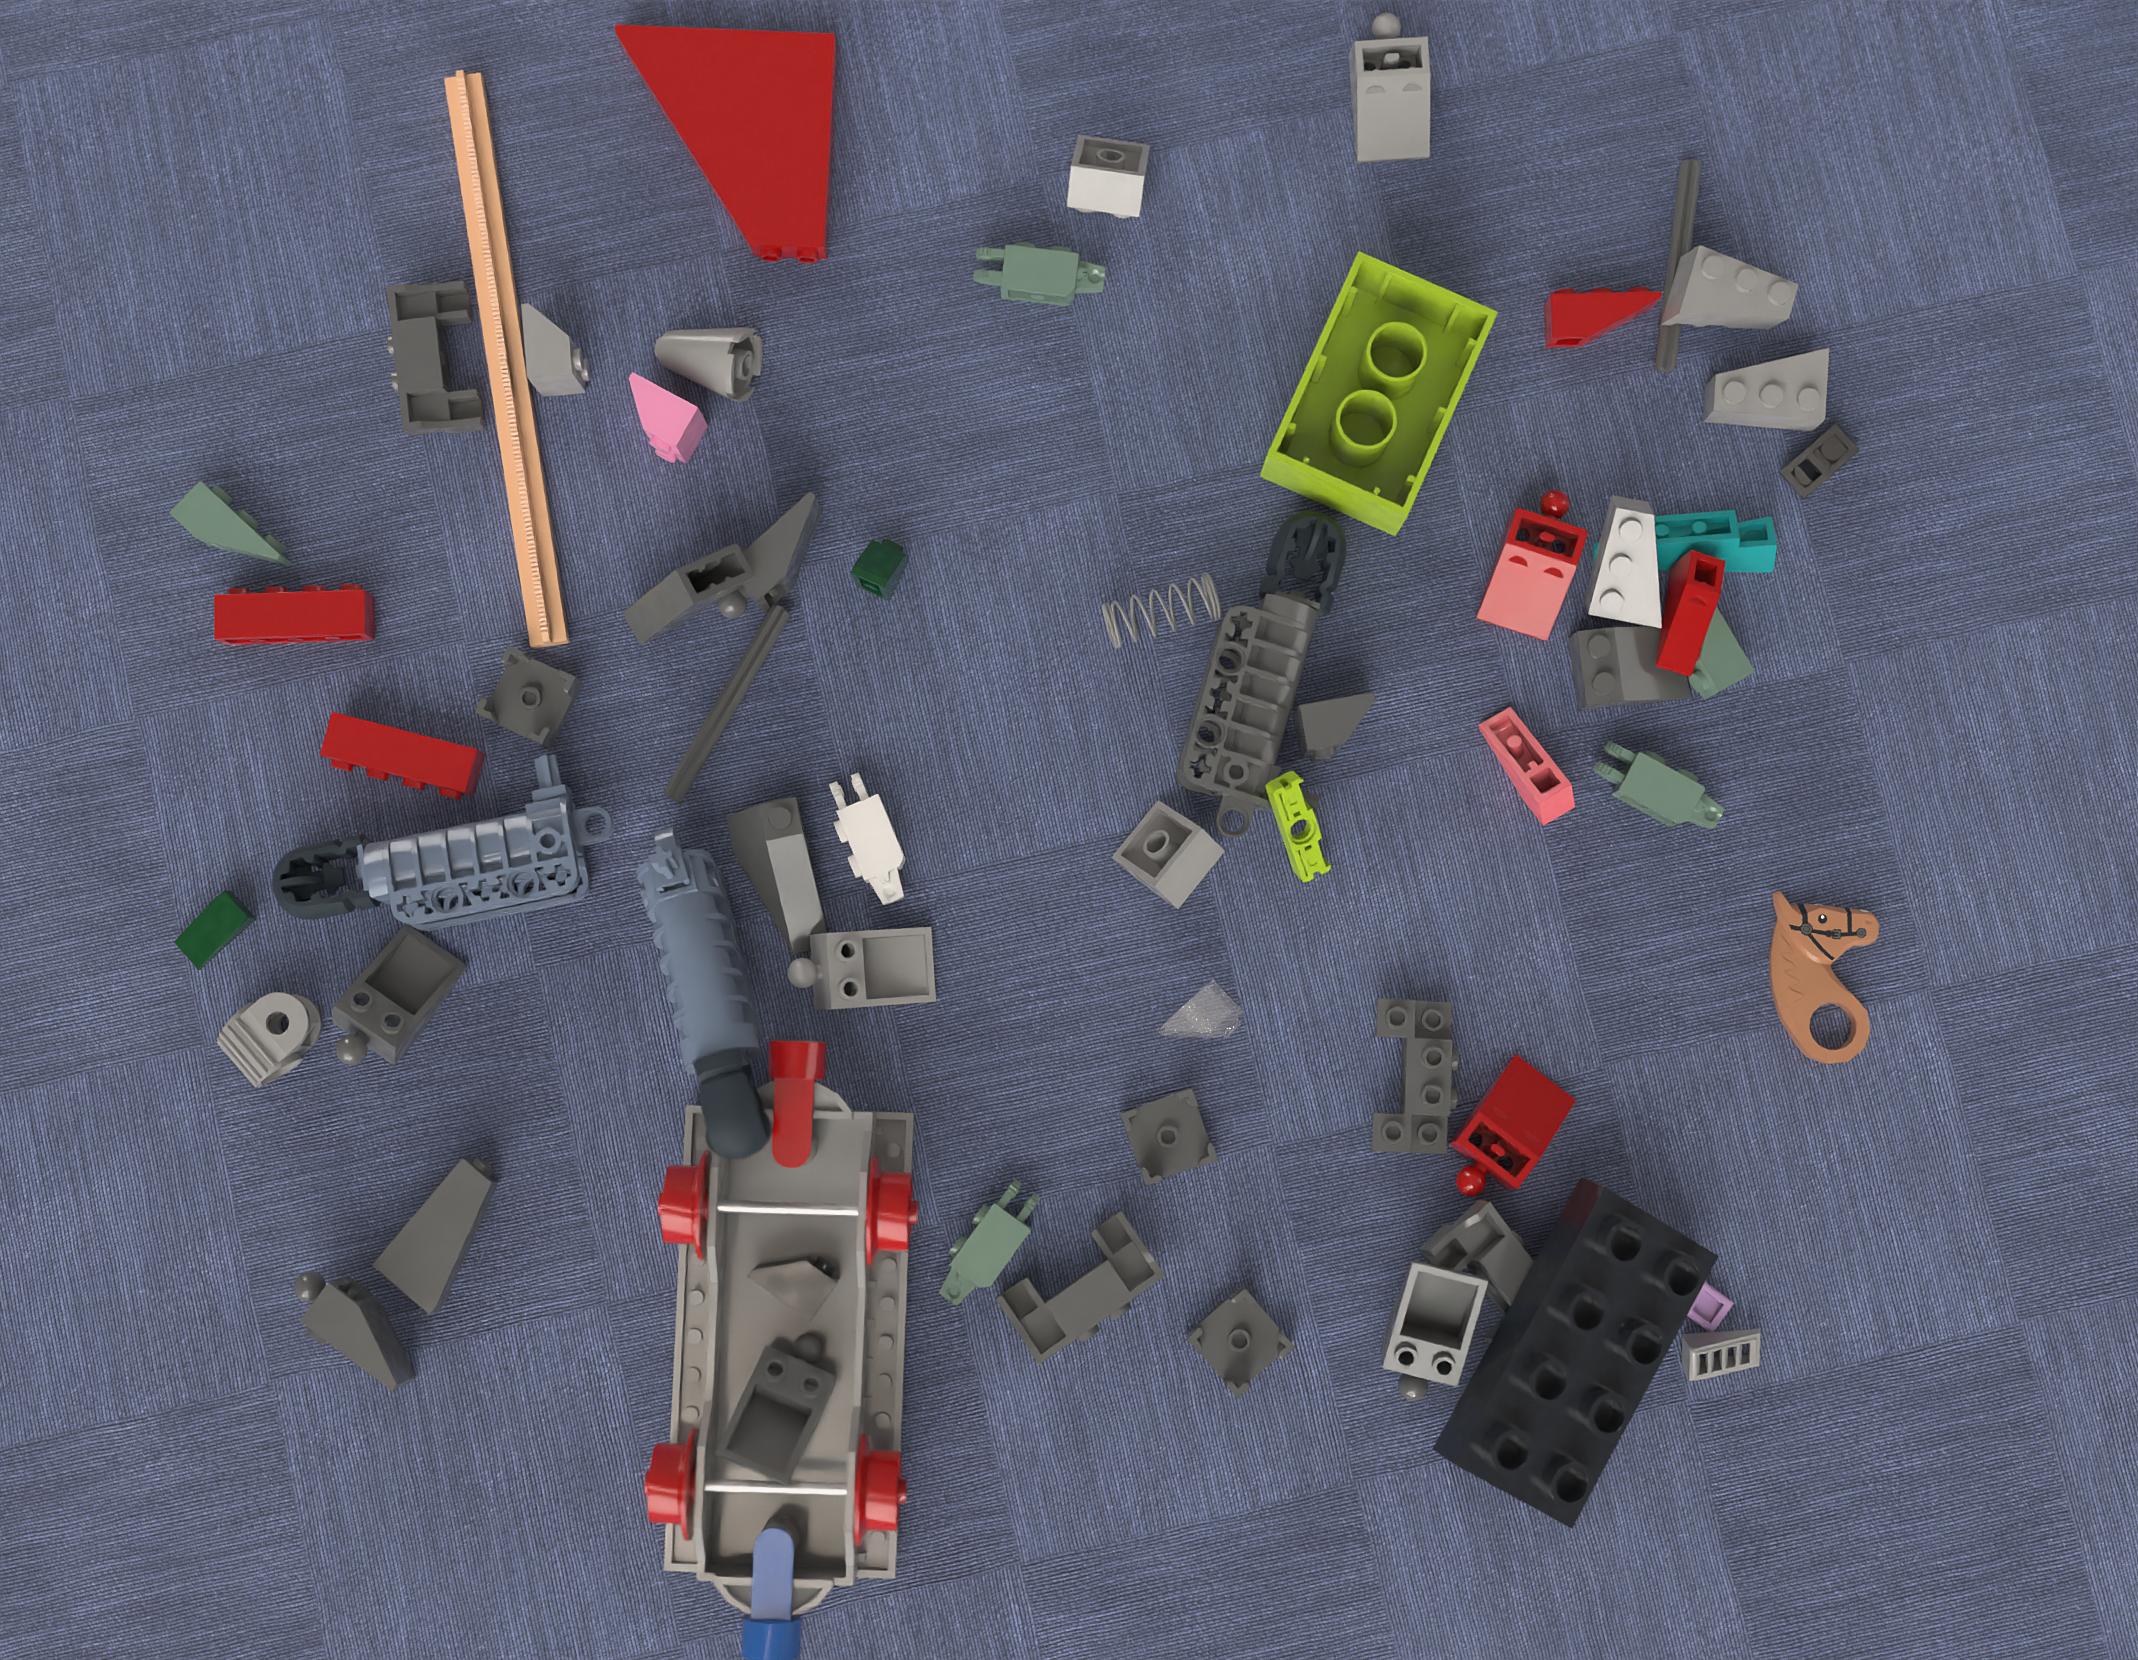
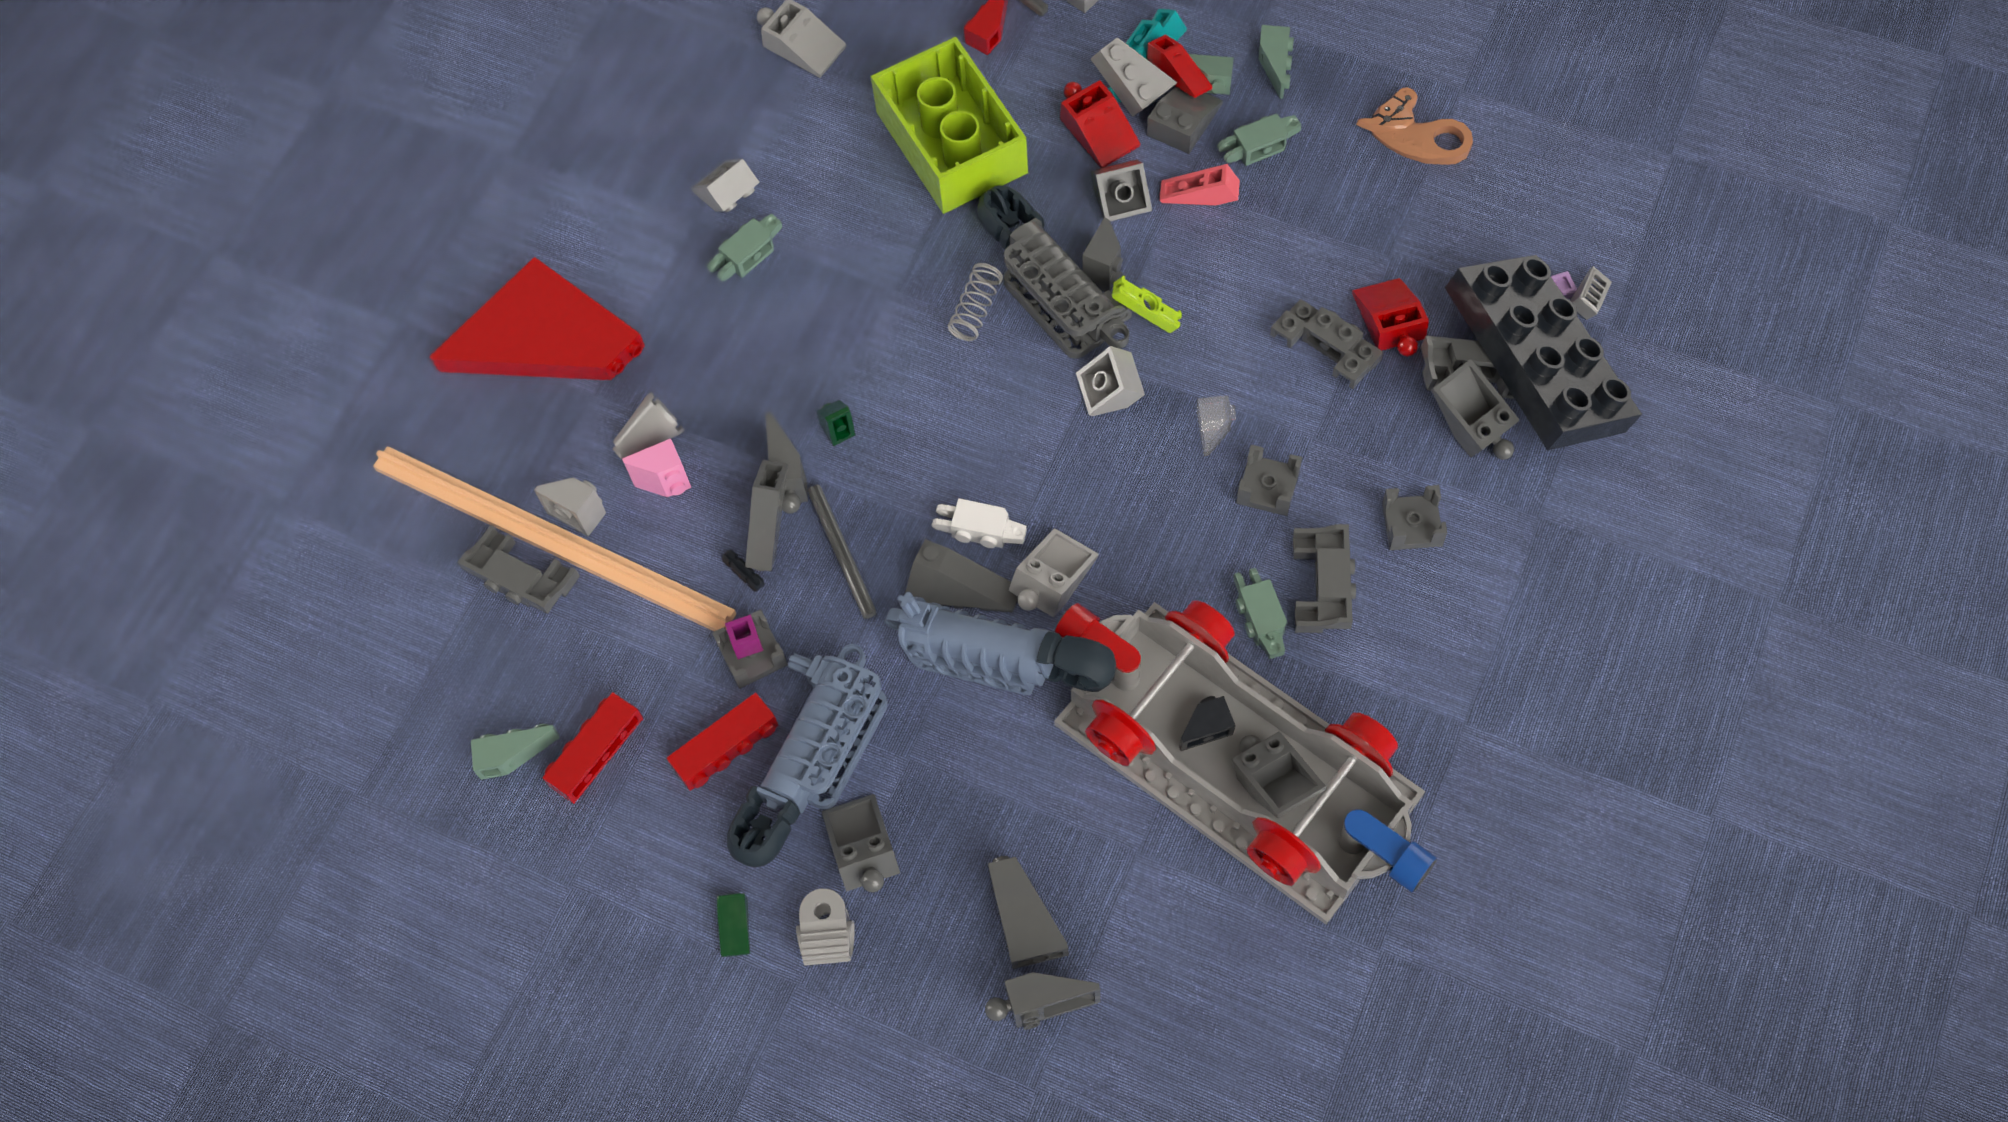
camera: 45 degrees left, 20 degrees down
none -> black axle [722,550,764,592]
none -> magenta brick [725,614,764,659]
none -> dark grey slope [1090,159,1152,221]
none -> sand green slope [1258,25,1294,99]

